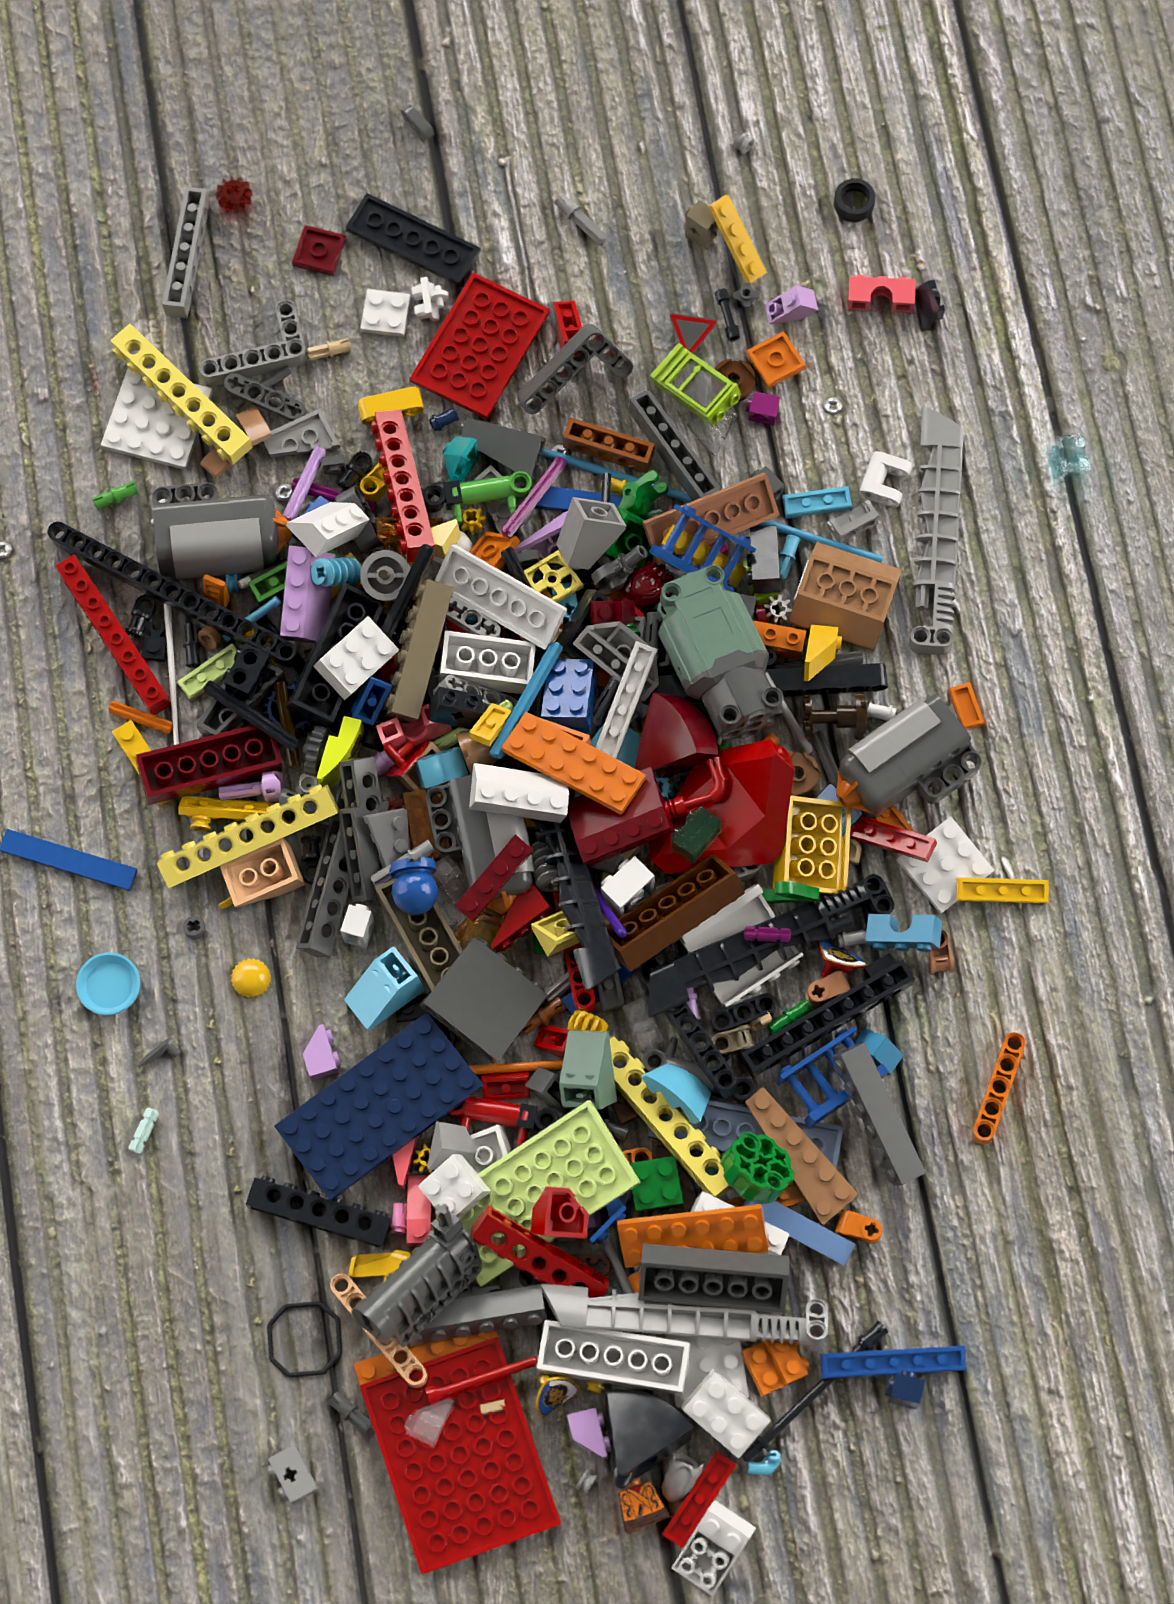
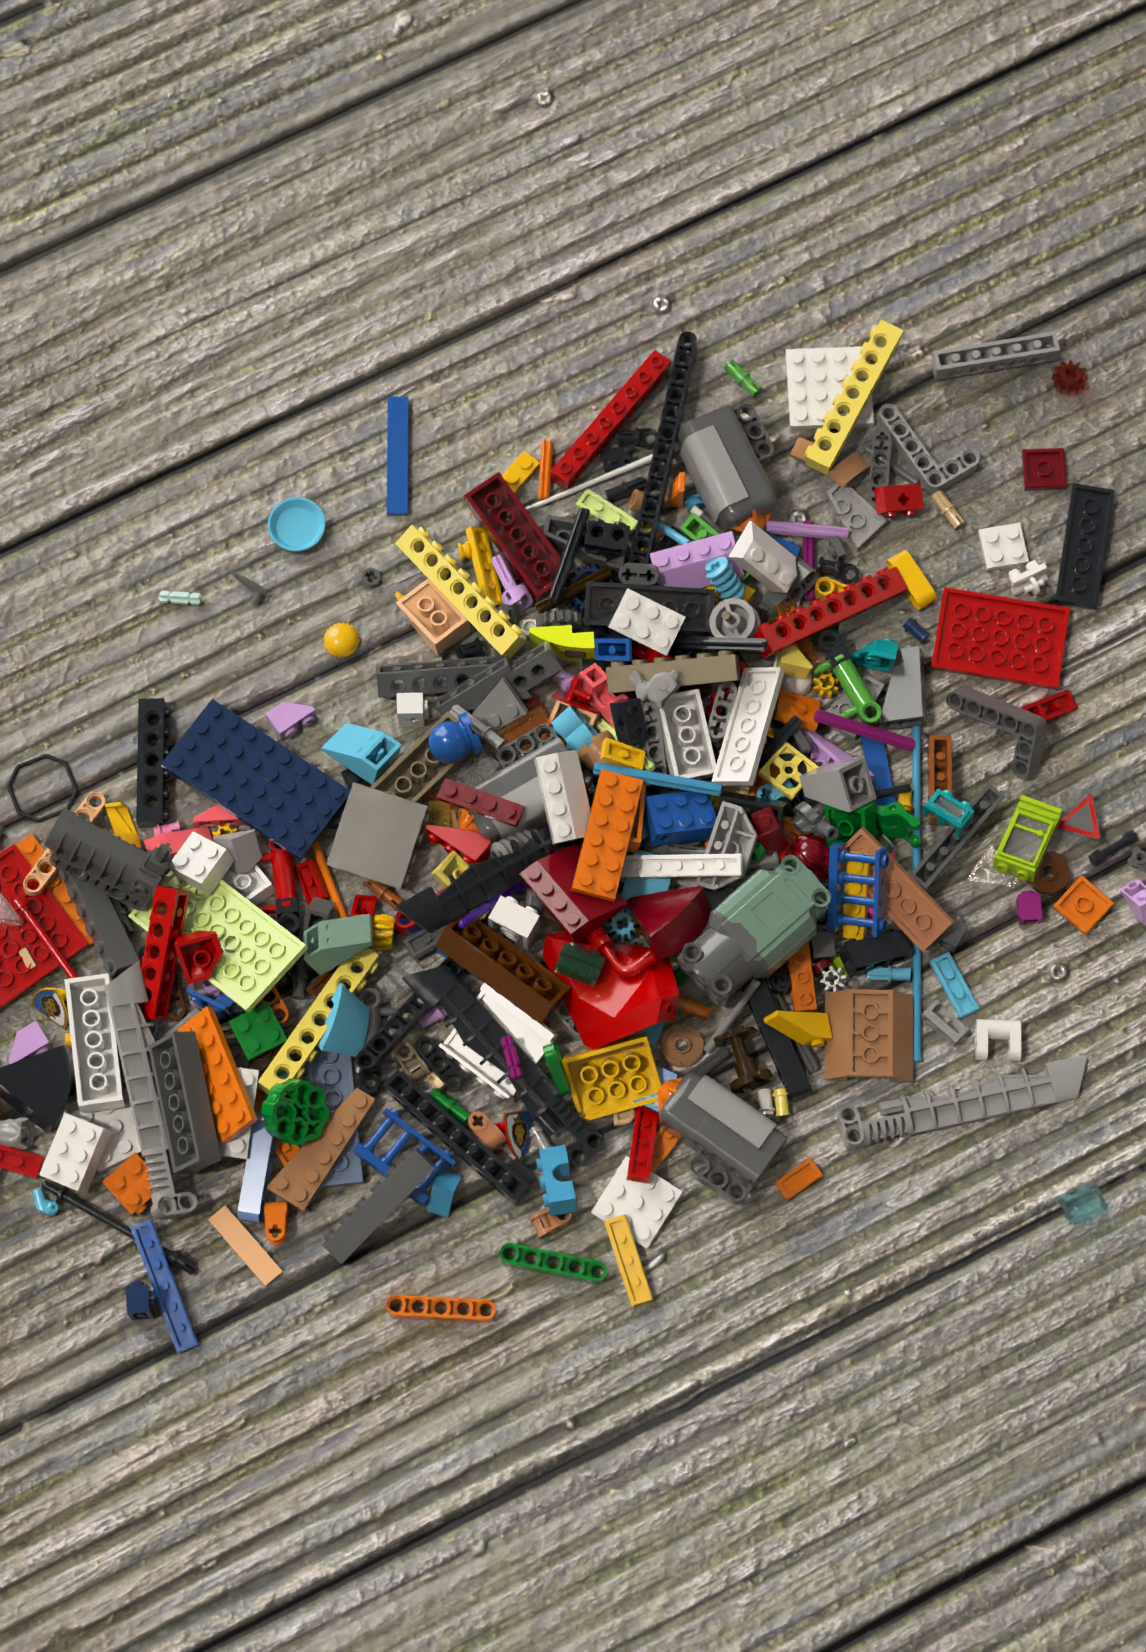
camera: 70 degrees right, 0 degrees up
none -> light nougat tile [208,1205,283,1287]
none -> green beam [499,1243,607,1285]
none -> dark grey beam [618,563,660,585]
none -> light grey animal [629,669,681,709]
none -> light yellow pin [772,1088,790,1116]
none -> red brick [874,484,924,517]
none -> teal window [923,789,974,838]

